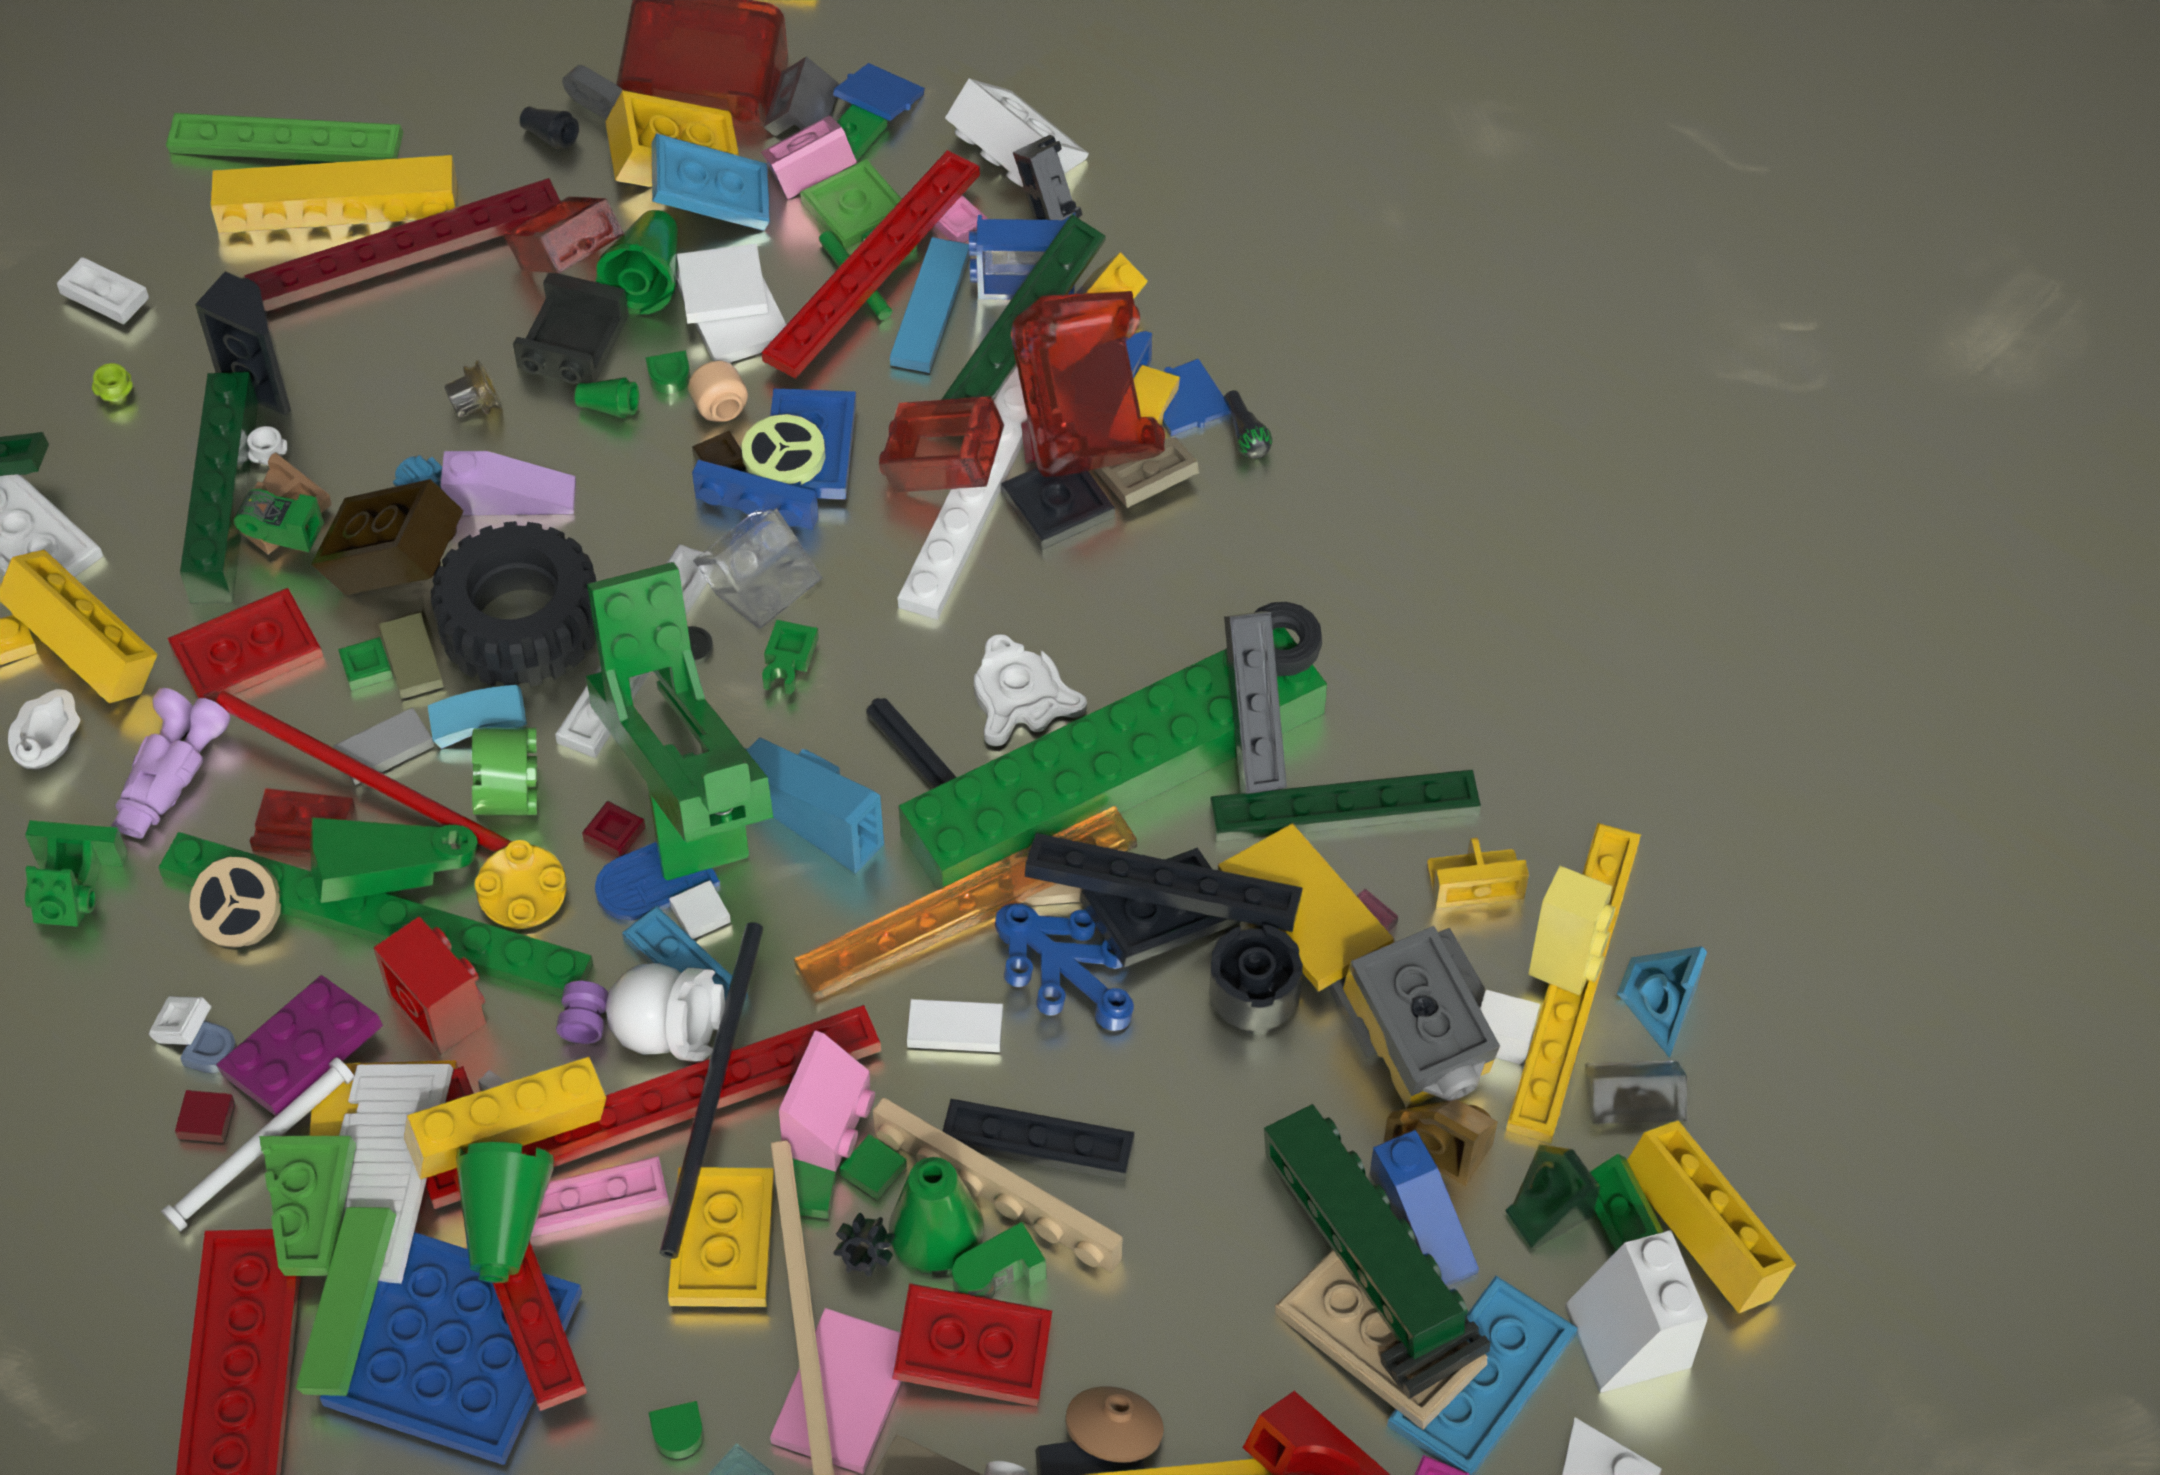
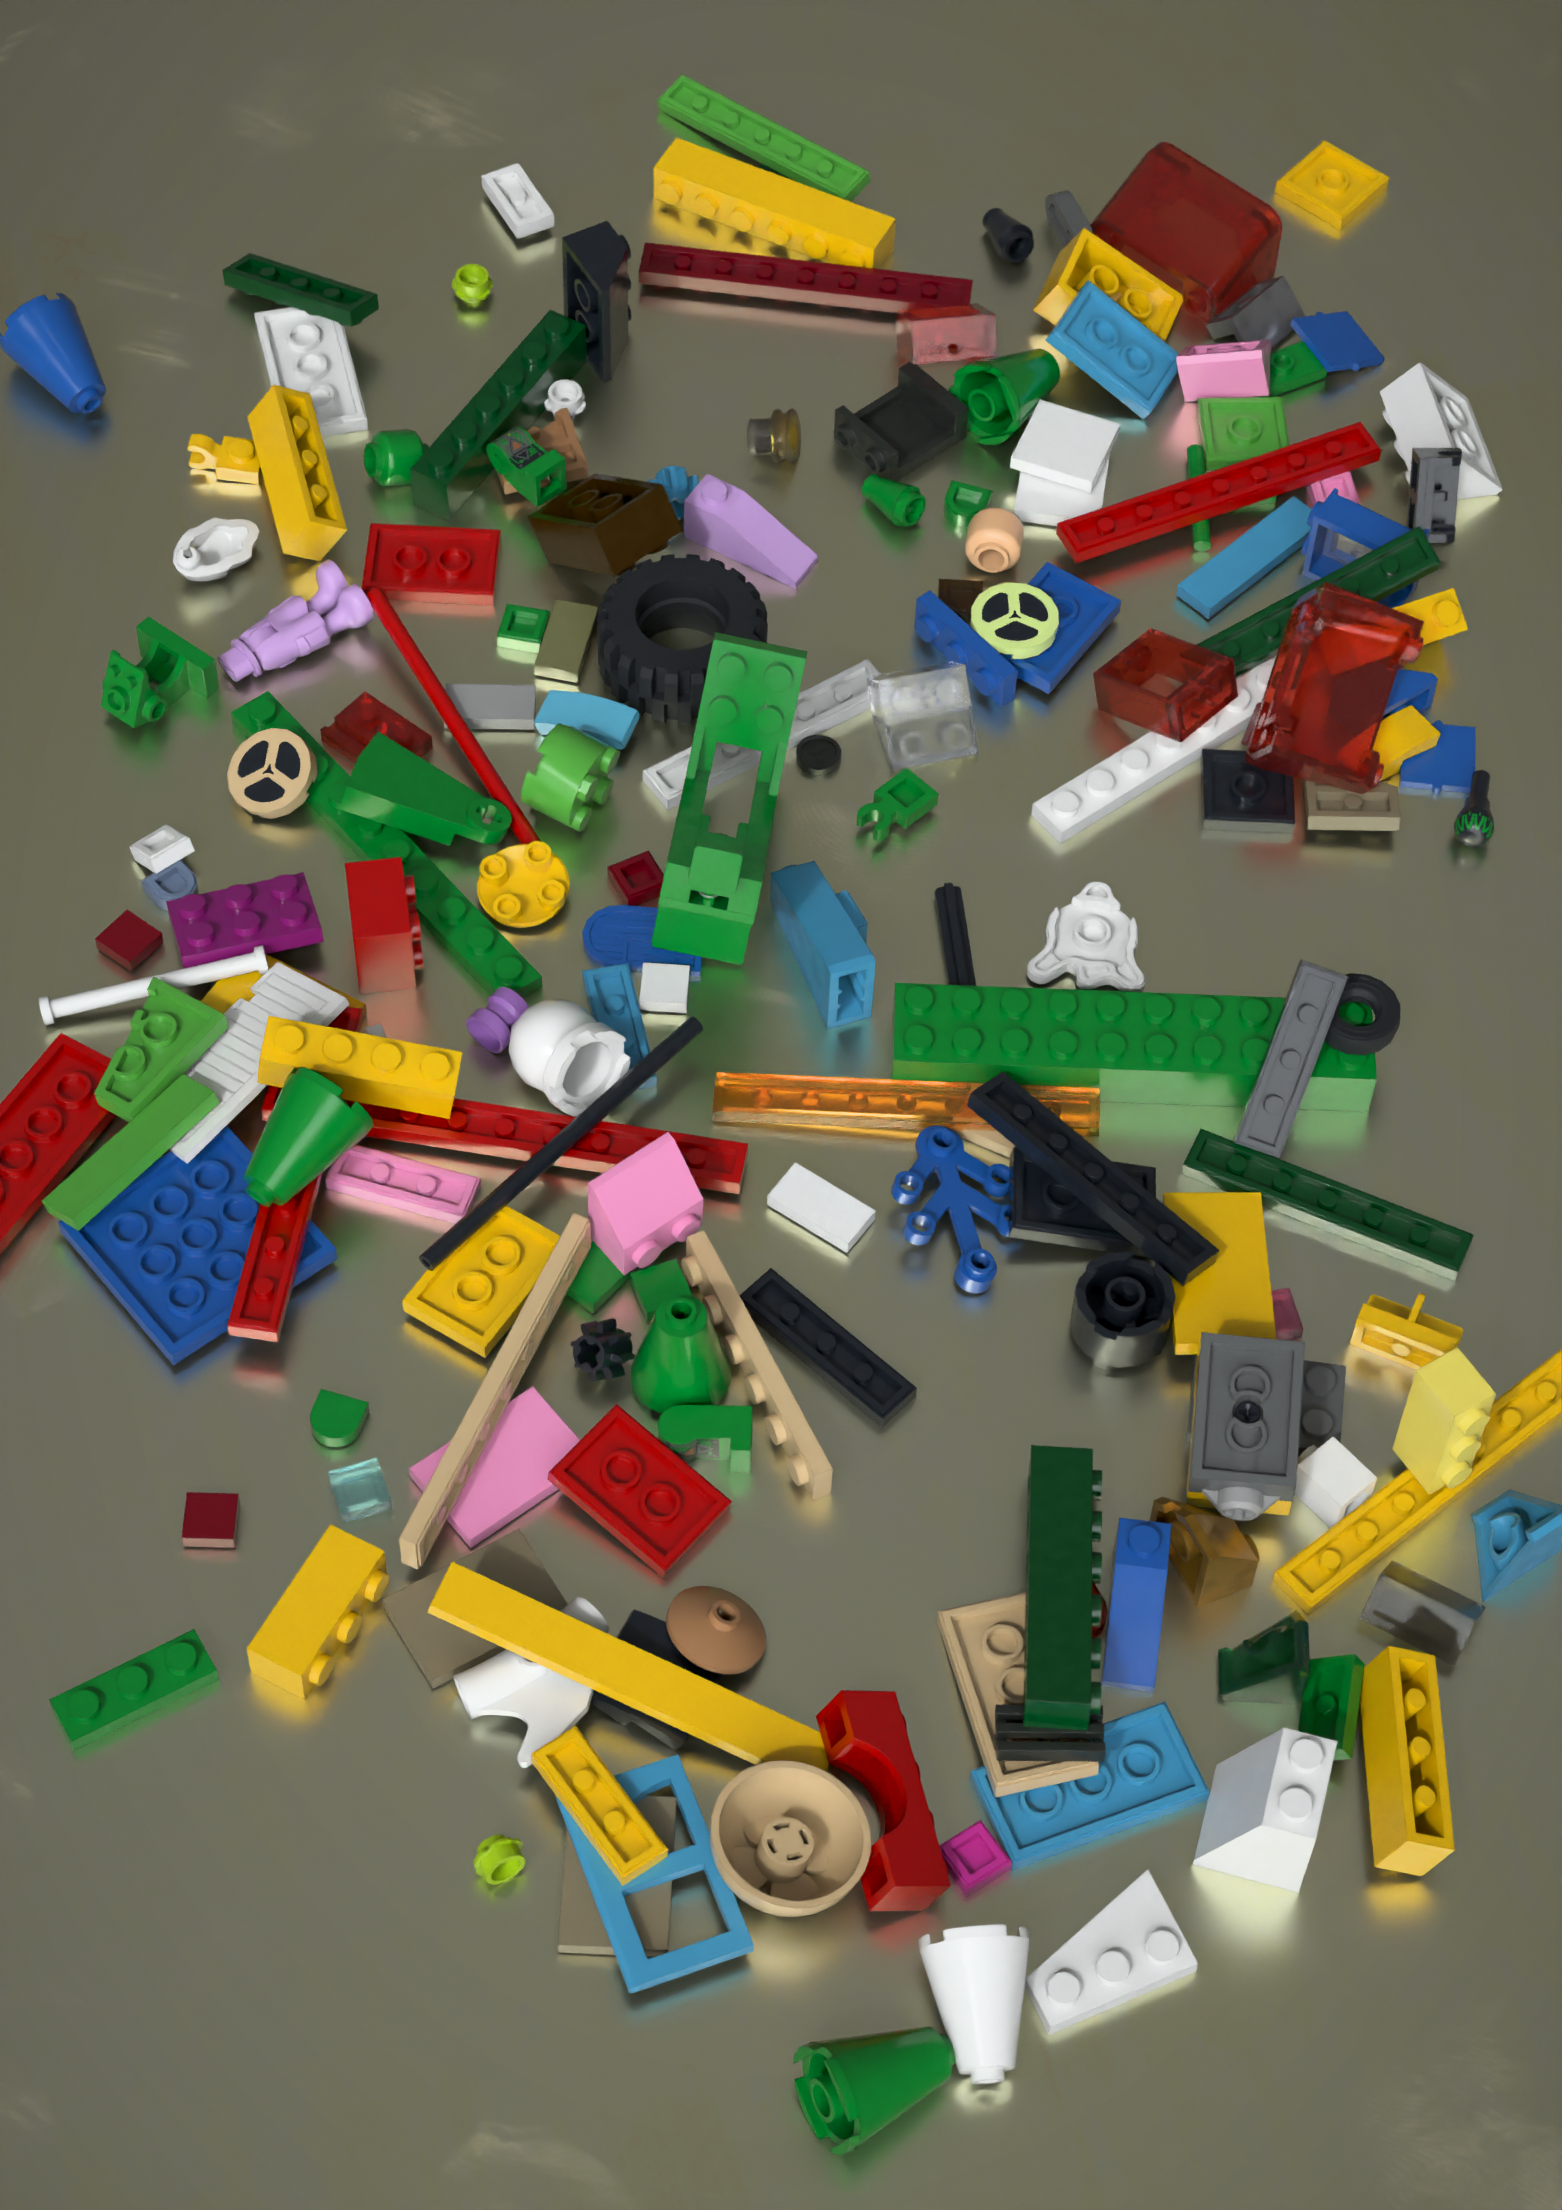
camera: 30 degrees right, 0 degrees up
none -> green head [364,429,429,487]

